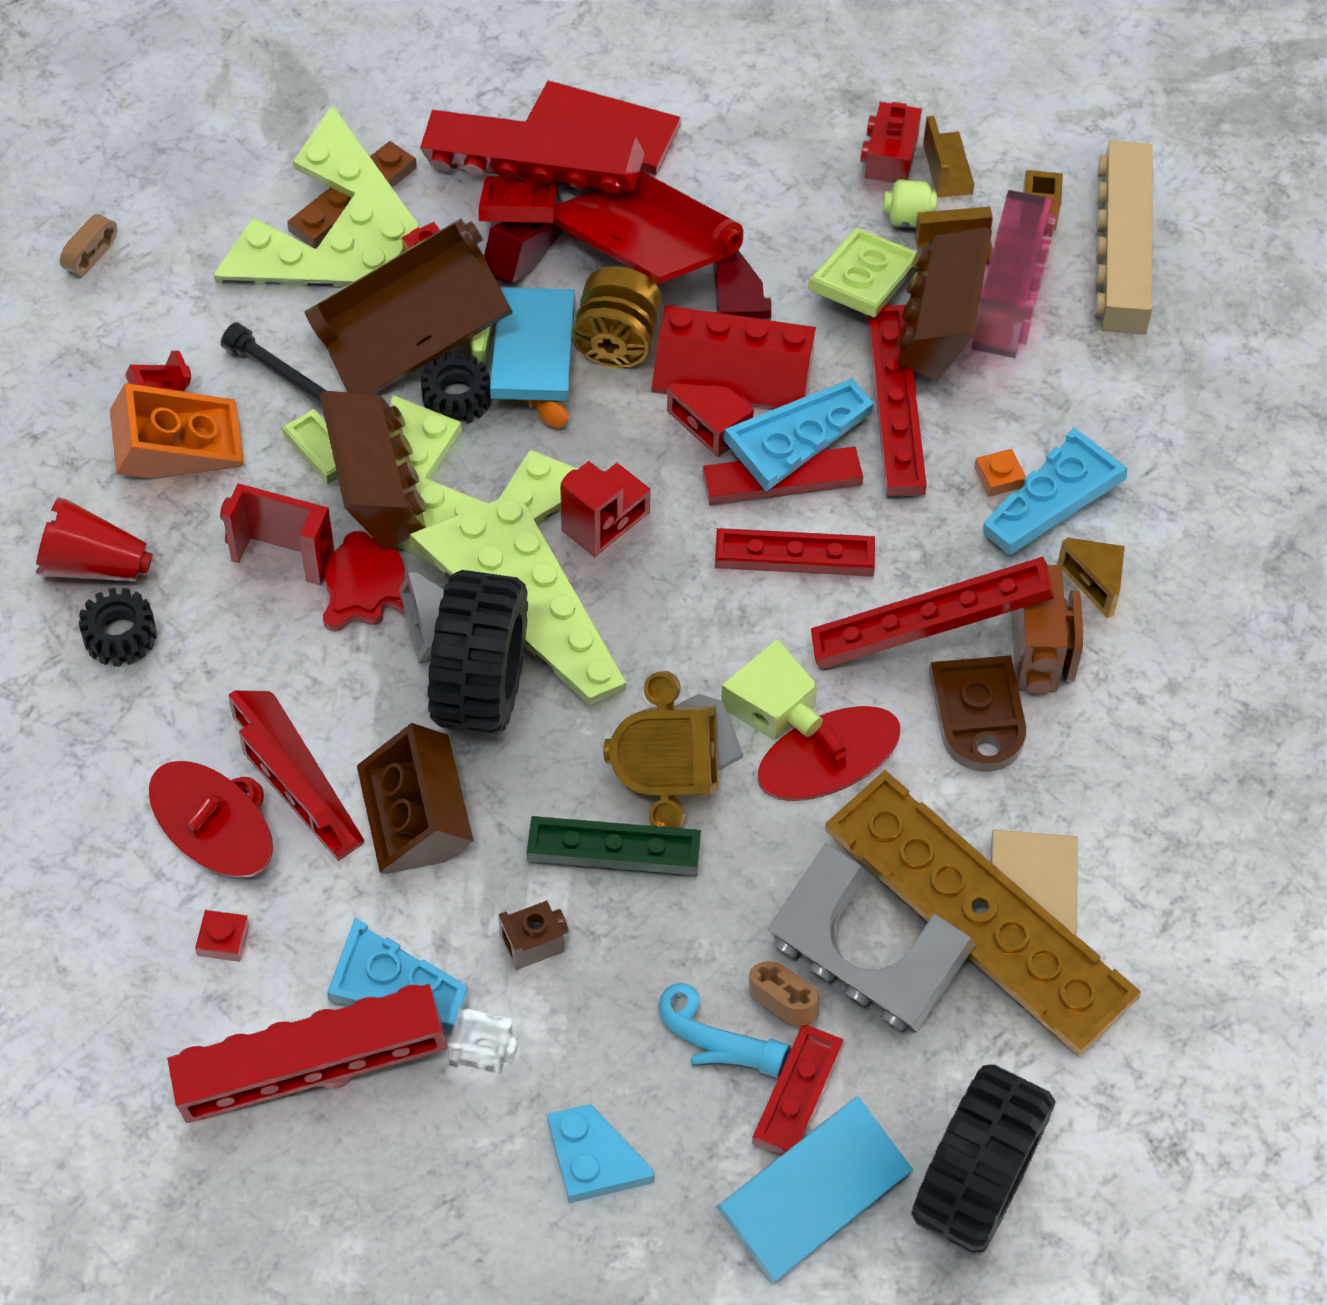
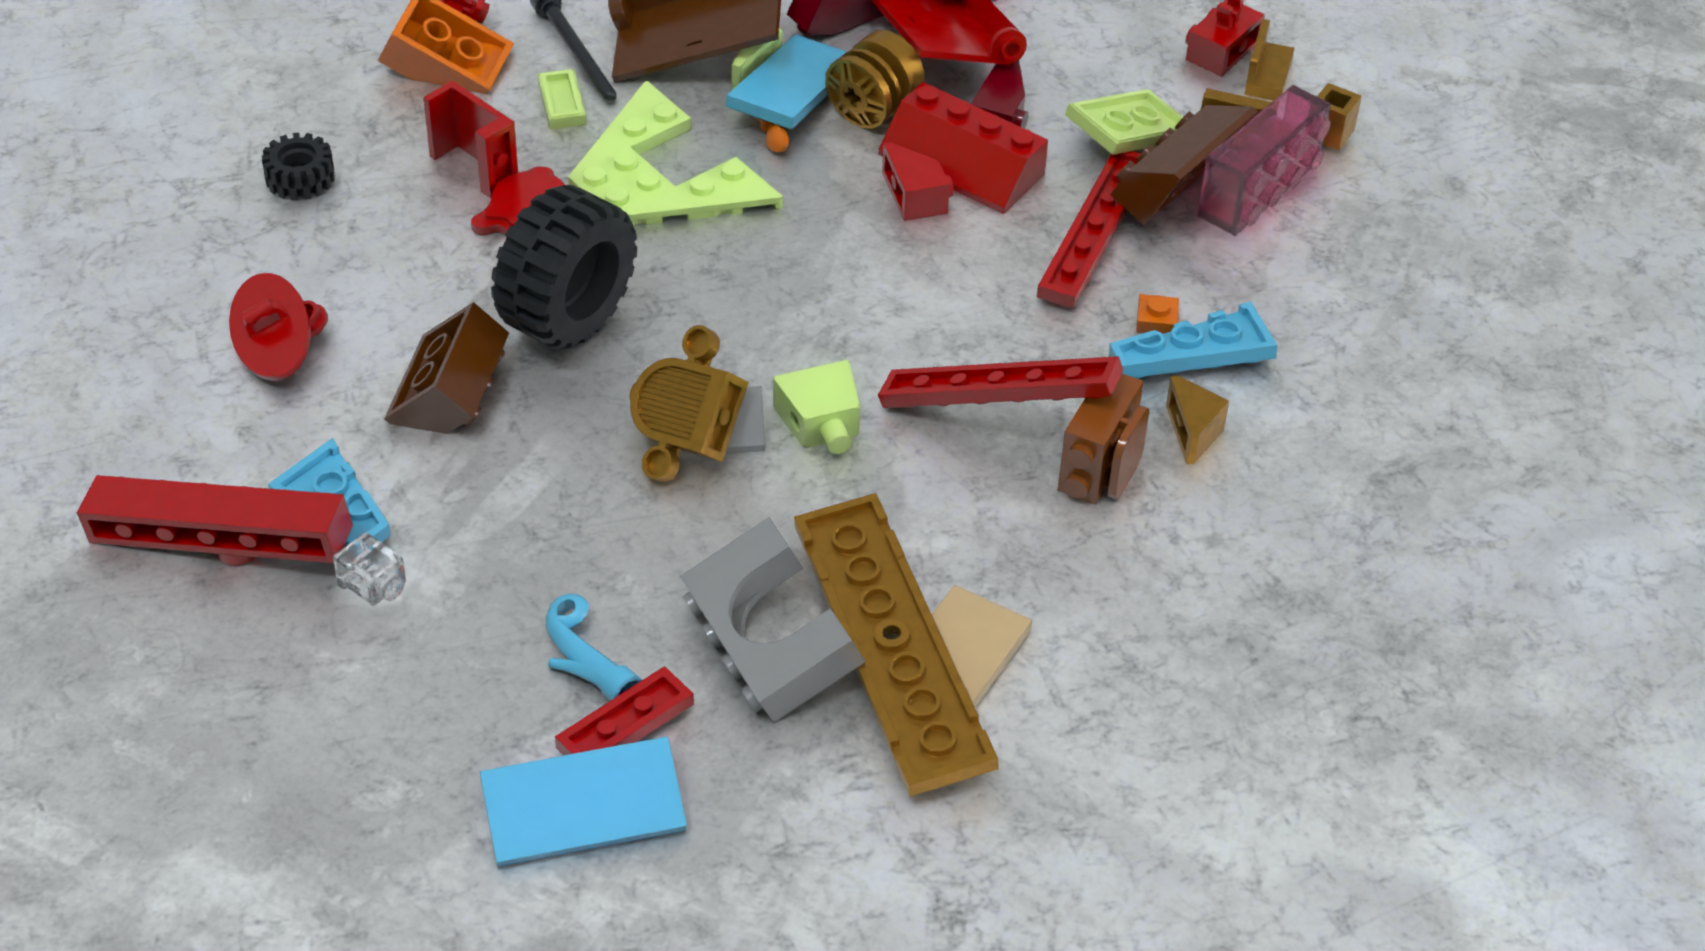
camera: 25 degrees right, 10 degrees down
red cone [35,497,153,582] -> none
red plate [195,910,249,962] -> none
red wedge [228,690,364,861] -> none
reddish brown slope [319,391,426,551] -> none
yellowish green wing [410,492,626,705] -> none
black tyre [421,352,491,424] -> none
reddish brown brick [498,900,569,970] -> none
dark green plate [527,816,701,875] -> none
medium azure wing [547,1104,654,1204] -> none
red brick [560,461,651,558] -> none
red tile [702,446,863,505] -> none
red tile [715,528,875,577] -> none
medium azure wing [723,378,874,492] -> none
medium nougat beam [749,961,819,1026] -> none
red shield [758,706,900,801] -> none
yellowish green head [883,179,937,229] -> none
black tyre [911,1064,1056,1253] -> none
reddish brown tile [929,655,1026,772] -> none
tan brick [1095,140,1152,334] -> none

